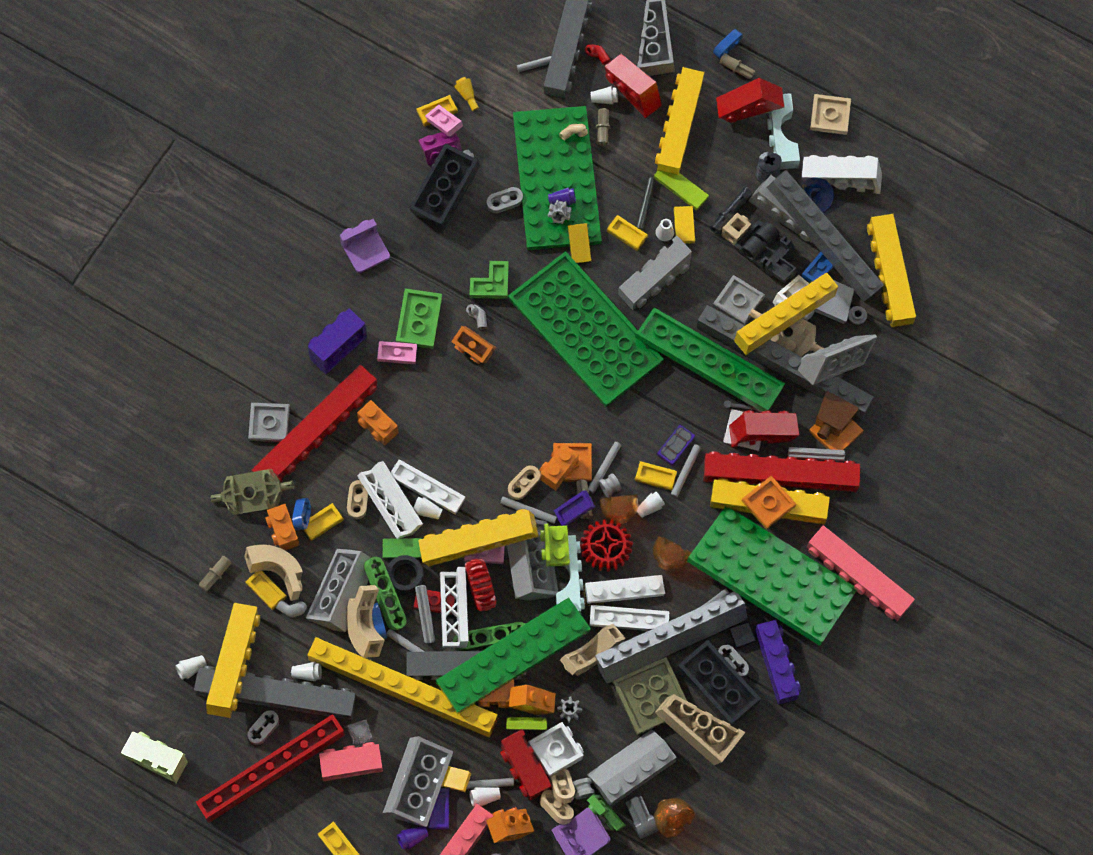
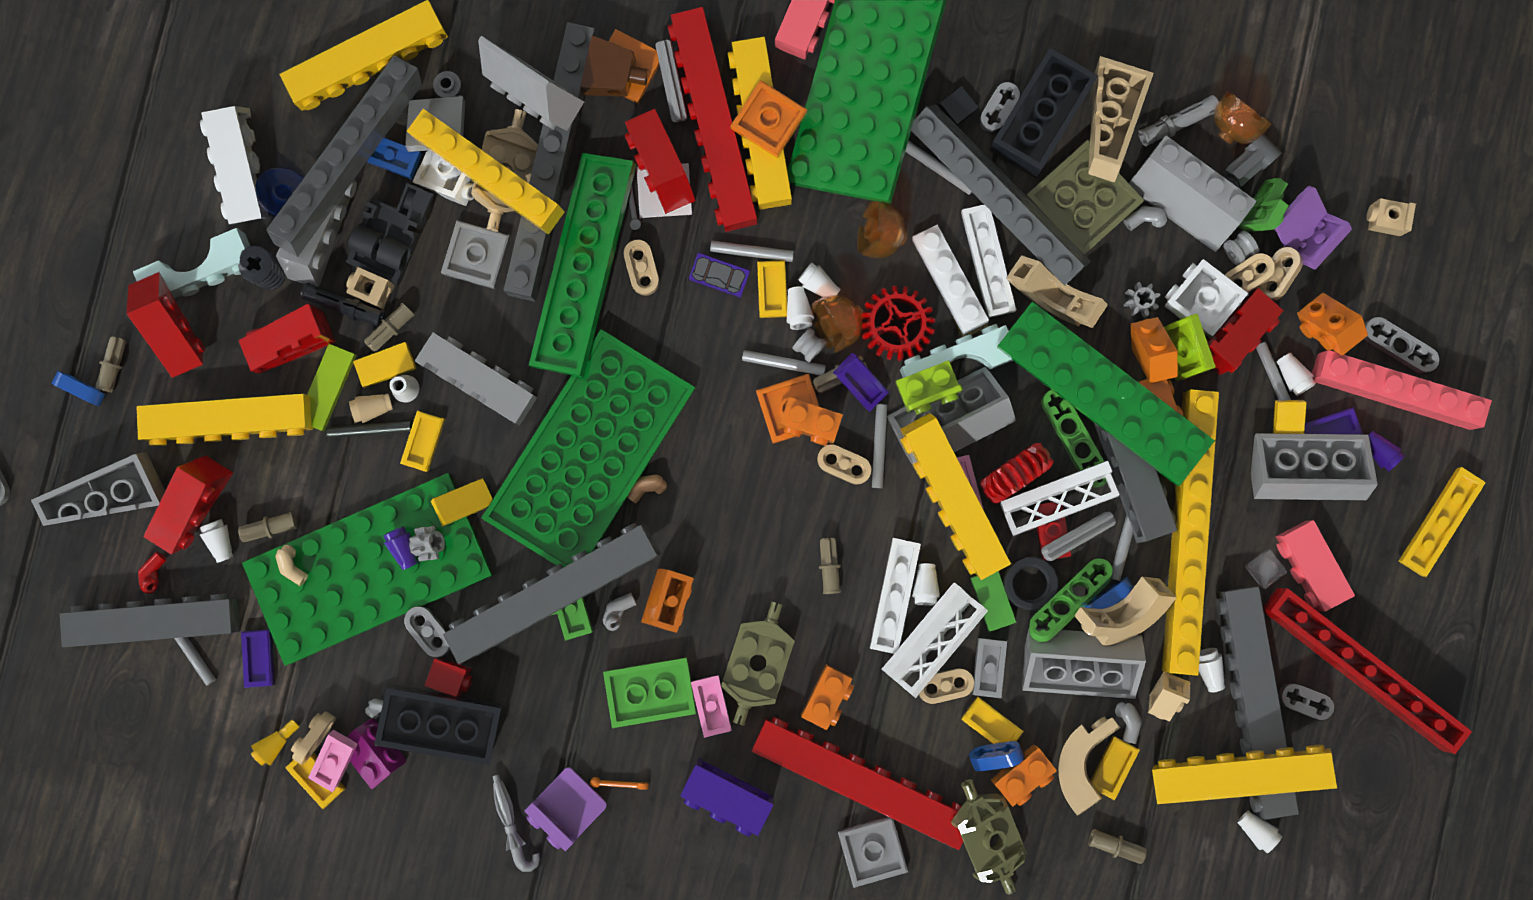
camera: 100 degrees left, 15 degrees up
wedge [121,732,188,783] -> none
dark purple brick [755,620,801,705] -> none
tan plate [810,94,851,135] -> none
none -> red wedge [238,304,336,374]
none -> dark purple tile [241,629,275,688]
none -> tan plate [291,711,336,765]
none -> tan cone [349,394,393,423]
none -> dark tan axle [364,303,415,352]
none -> red brick [425,657,473,697]
none -> dark grey brick [443,523,661,664]
none -> light grey piece [492,774,540,872]
none -> orange hinge [590,777,649,790]
none -> tan plate [624,240,659,296]
none -> medium nougat arm [627,474,667,504]
none -> olive plate [721,601,795,725]
none -> white cone [787,287,814,330]
none -> dark tan axle [819,538,841,594]
none -> light grey plate [972,638,1007,698]
none -> light grey arm [1123,206,1167,231]
none -> light grey pin [1138,95,1220,147]
none -> tan brick [1148,672,1190,721]

